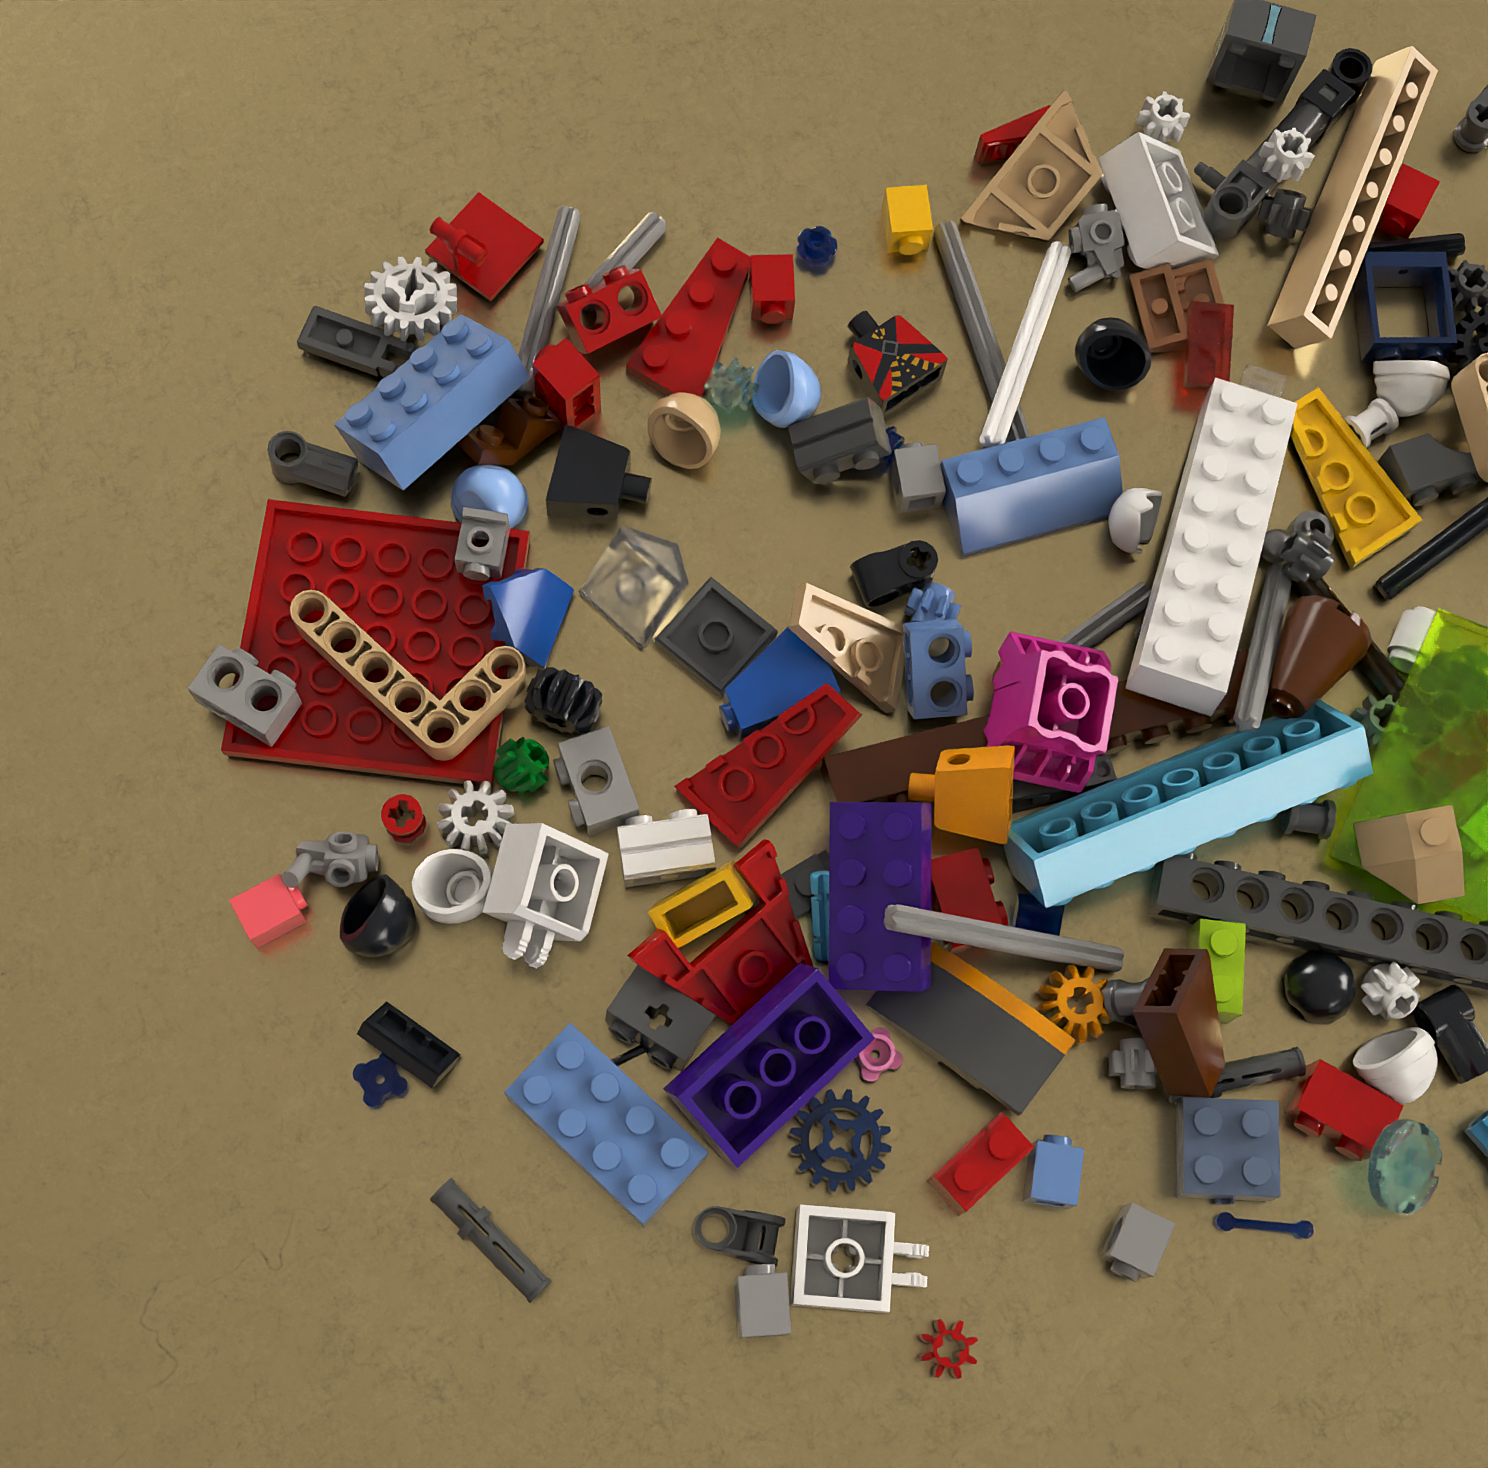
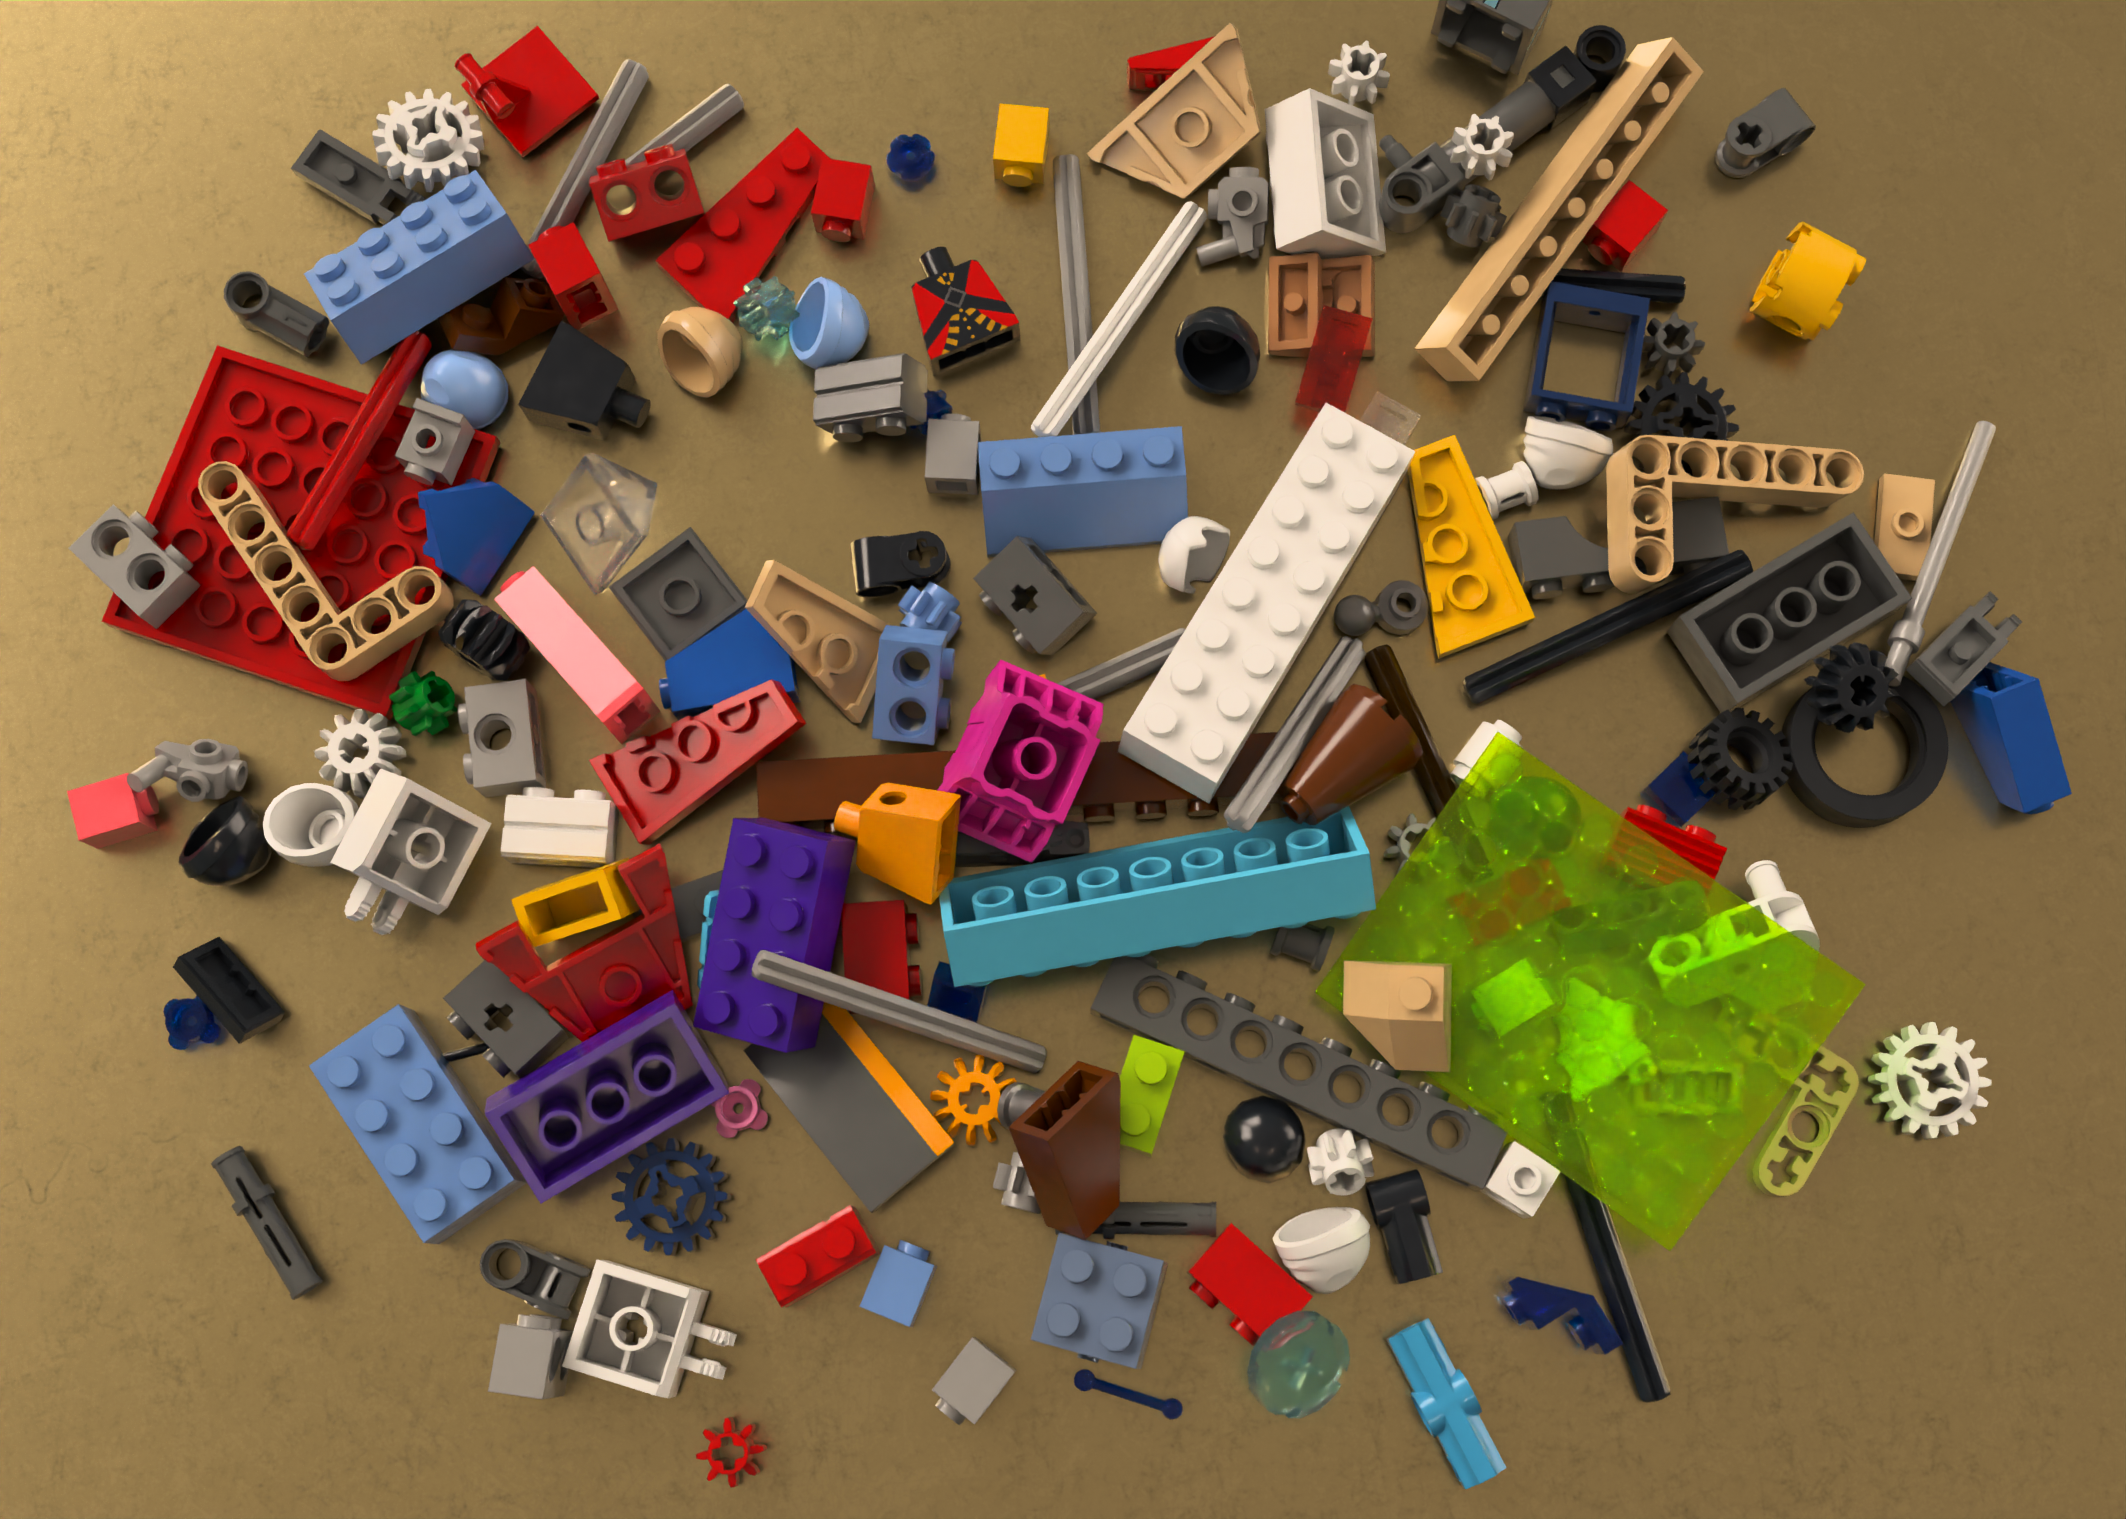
camera: 25 degrees right, 5 degrees up
red bush [381,794,427,845] -> none
dark grey gear [1279,529,1335,583] -> none
none -> red axle [287,331,432,551]
none -> slope [494,566,660,744]
none -> dark grey brick [973,536,1097,655]

